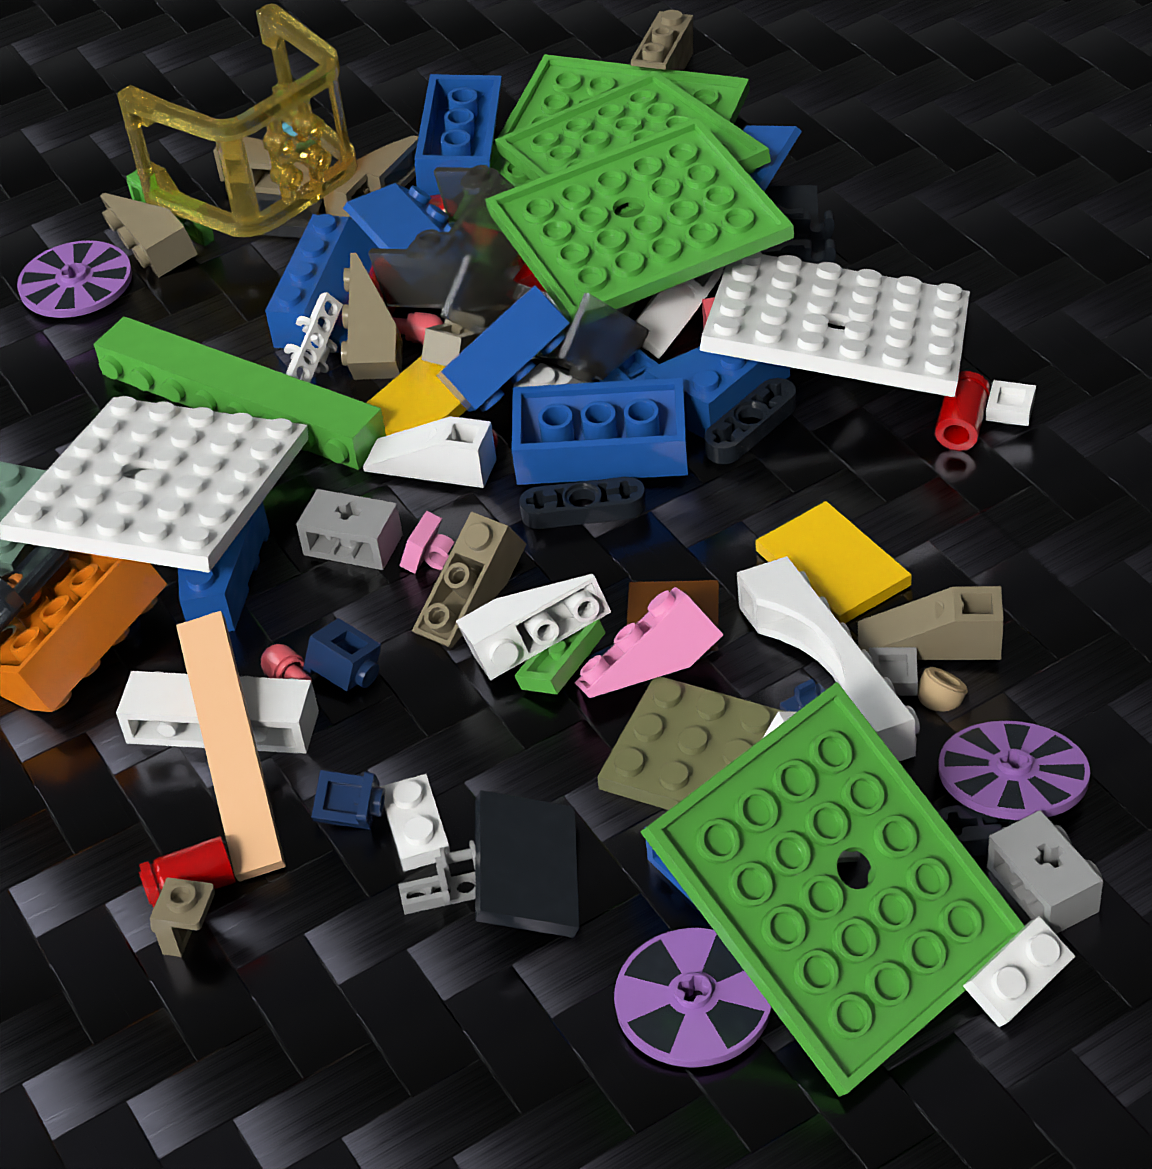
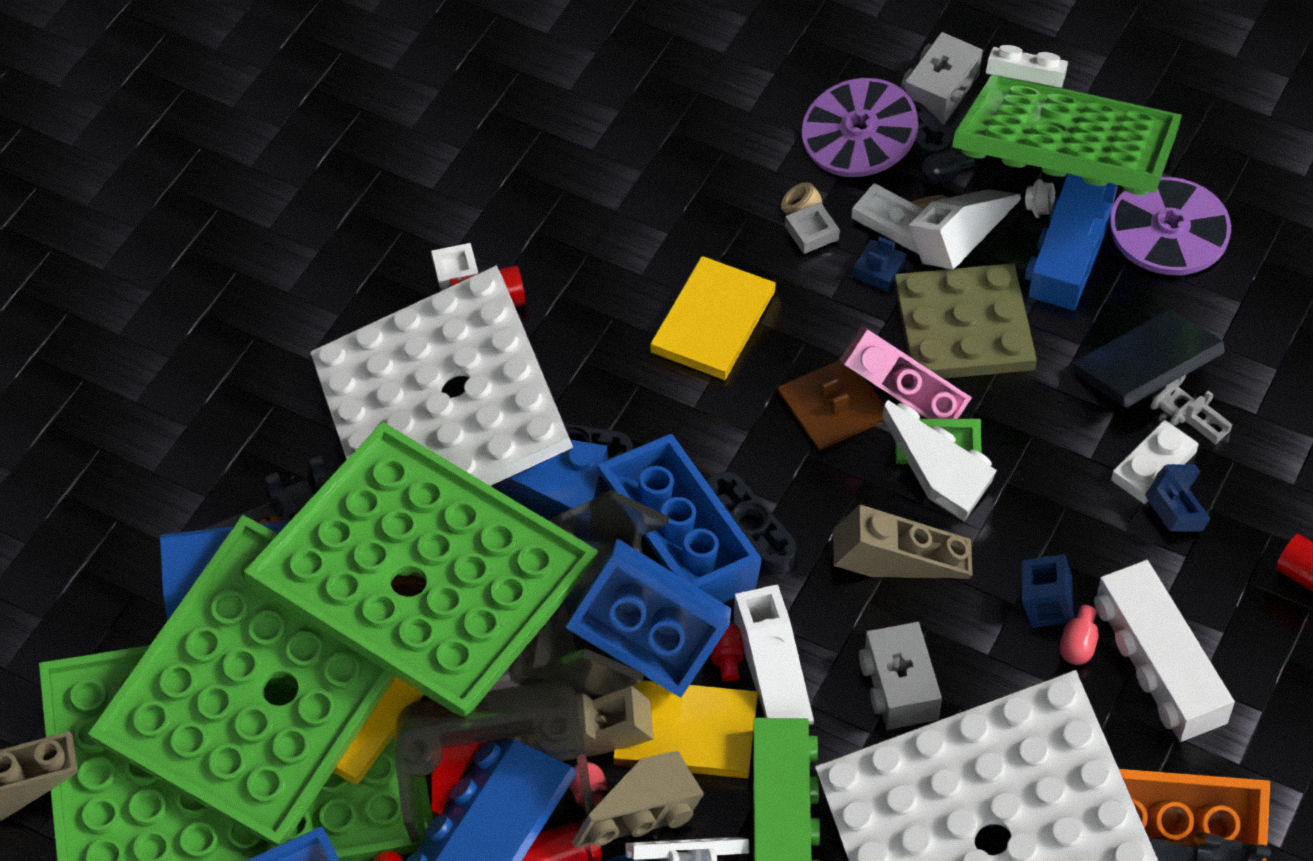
camera: 125 degrees left, 10 degrees up
light nougat tile [176,611,286,882] -> none
bright pink tile [400,511,454,574] -> none
white arch [737,556,920,761] -> none
dark tan slope [858,586,1003,660] -> none

